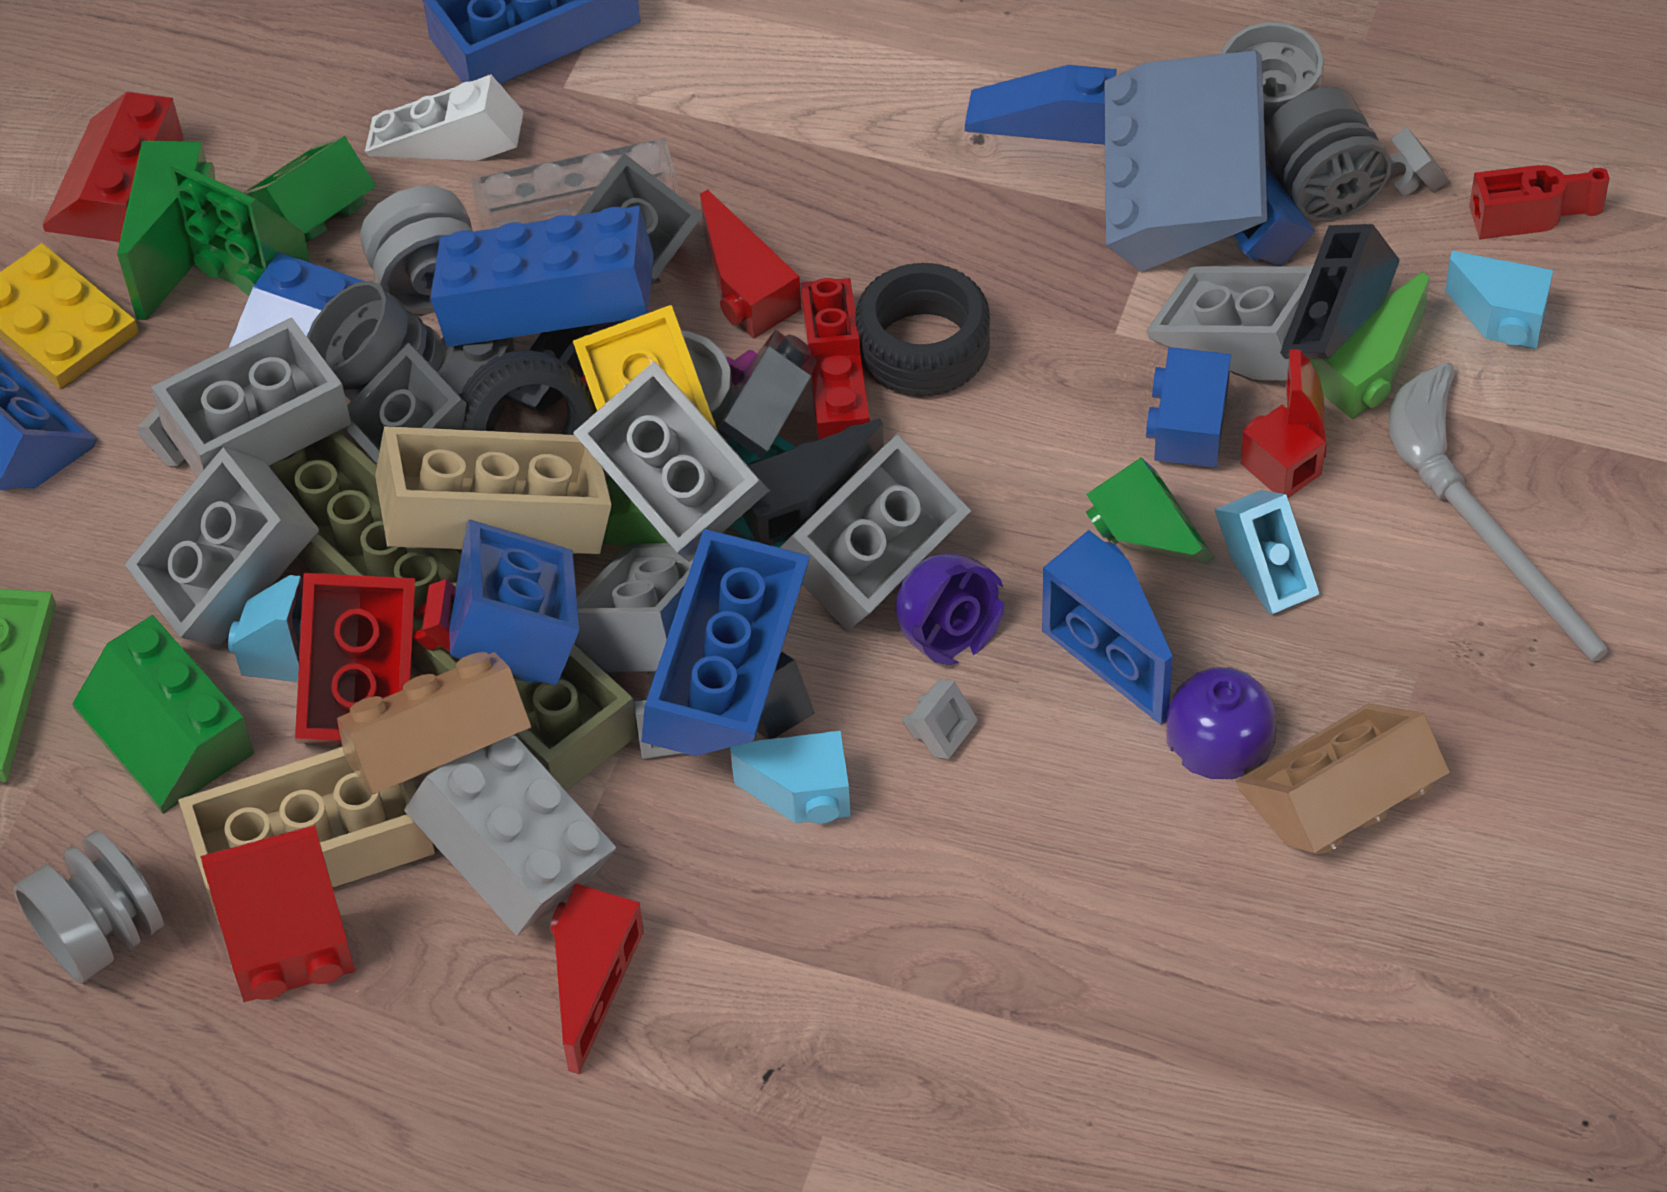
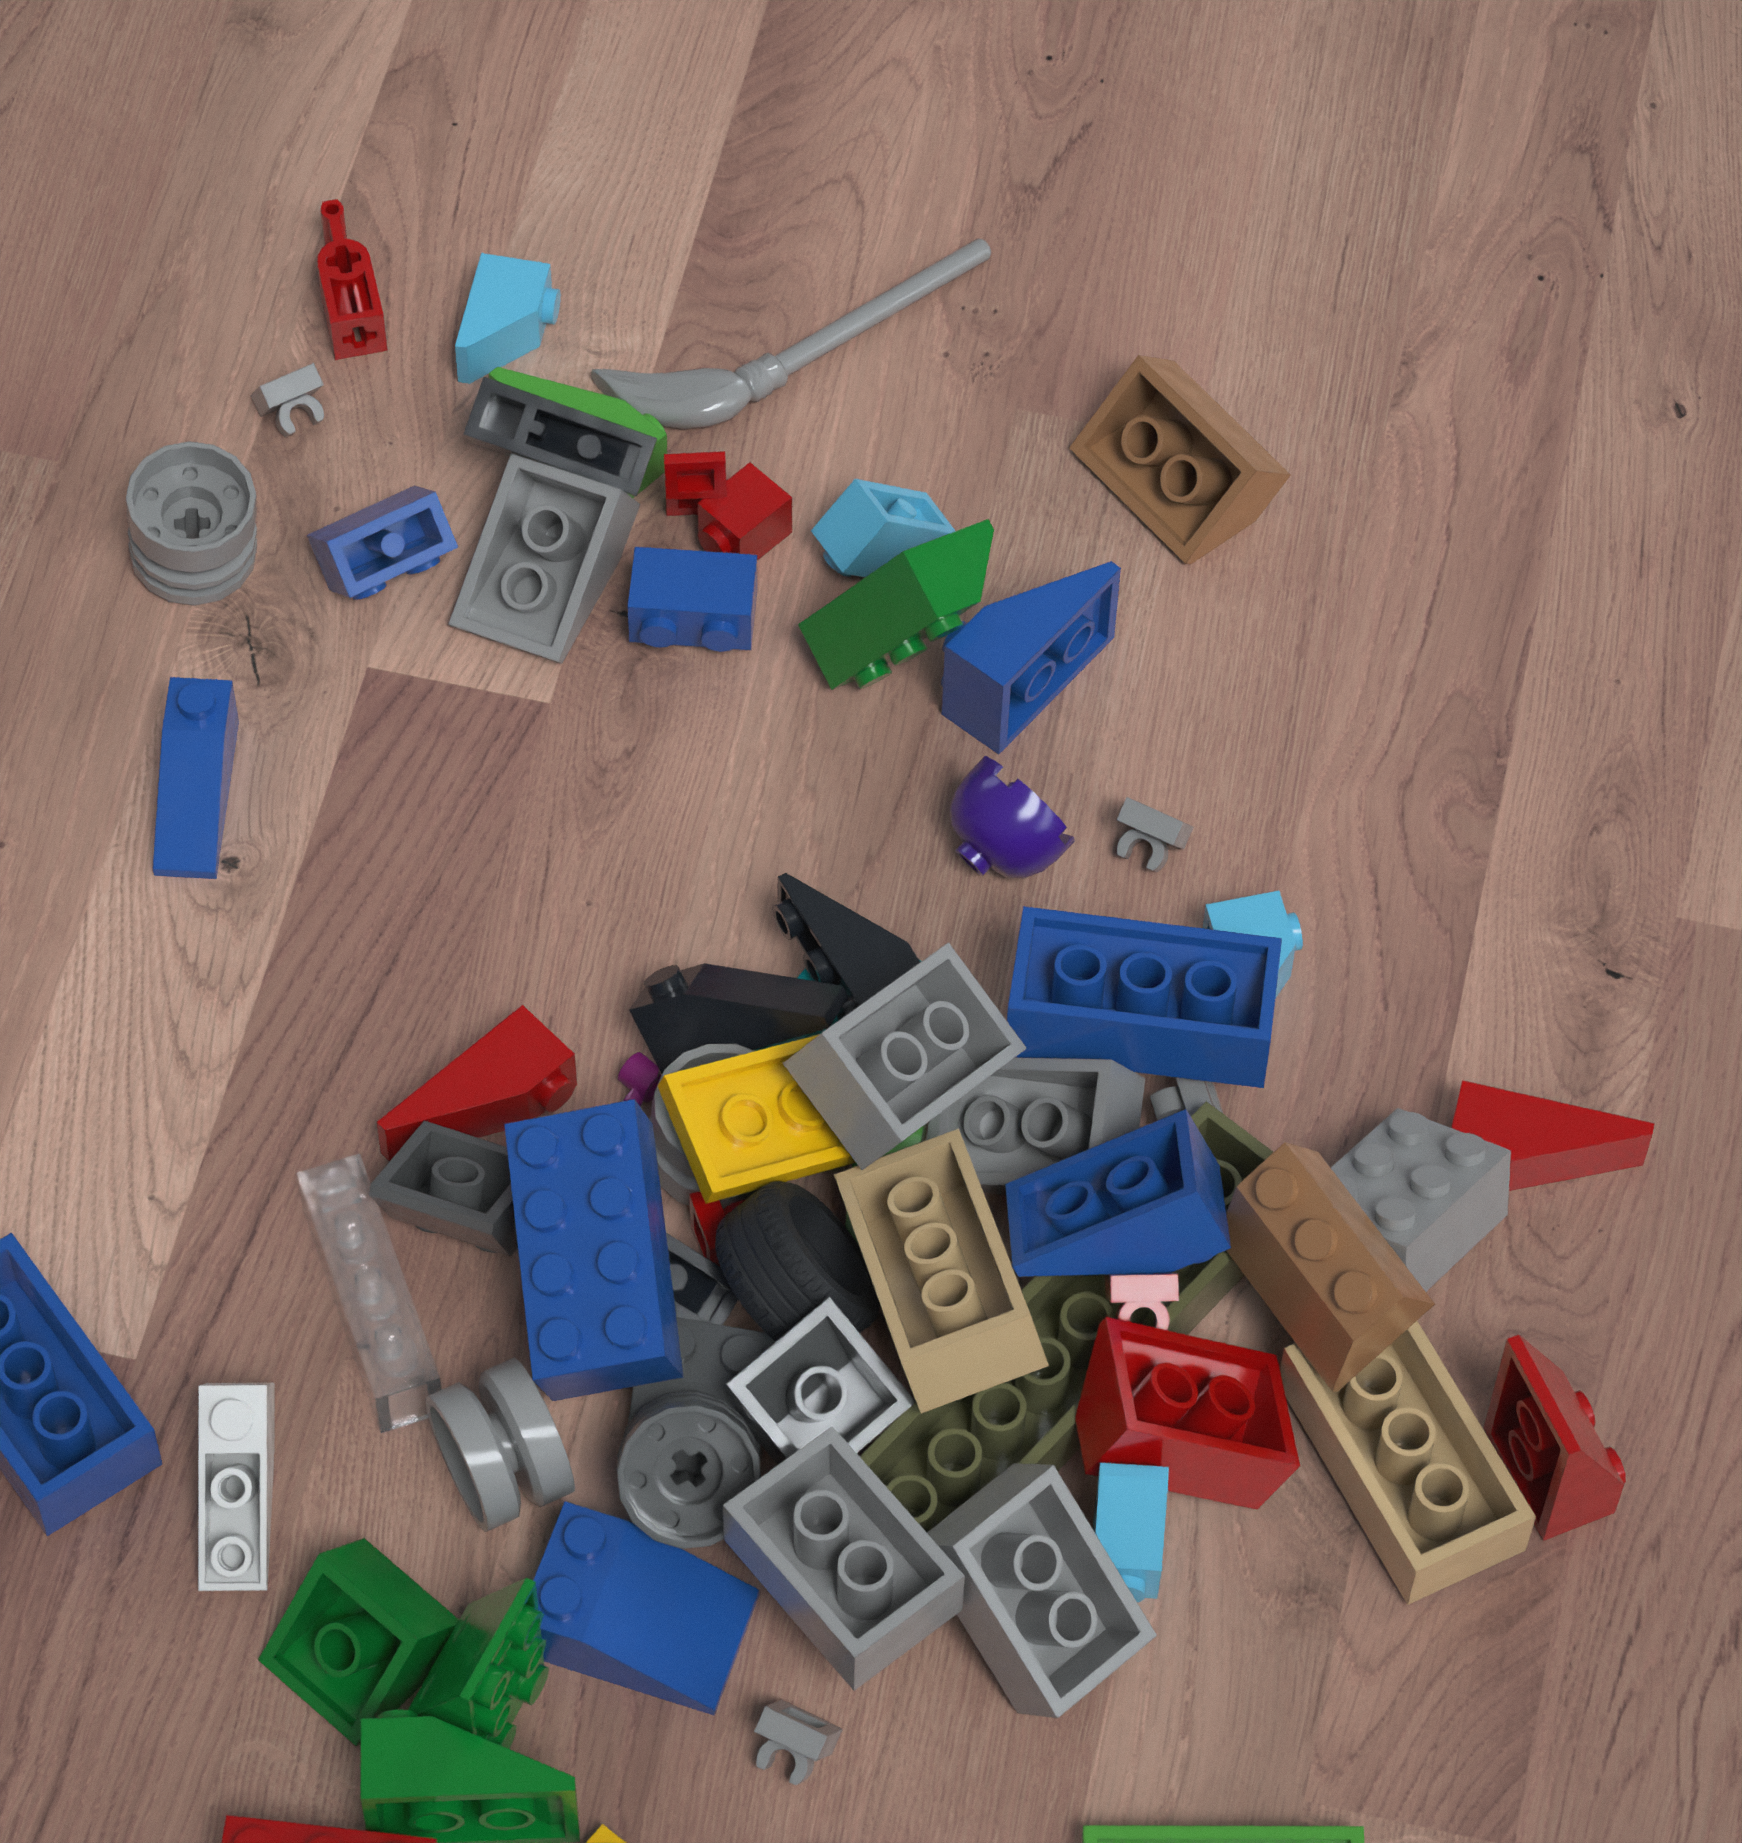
camera: 100 degrees left, 5 degrees up
light grey wheel [13,830,164,984] -> none
green slope [72,615,254,813] -> none
light grey brick [780,434,971,631] -> none
red slope [800,278,870,439] -> none
black tyre [855,263,990,396] -> none
sand blue slope [1105,50,1267,272] -> none
dark purple cylinder [1166,667,1276,779] -> none
dark grey wheel [1264,87,1392,221] -> none

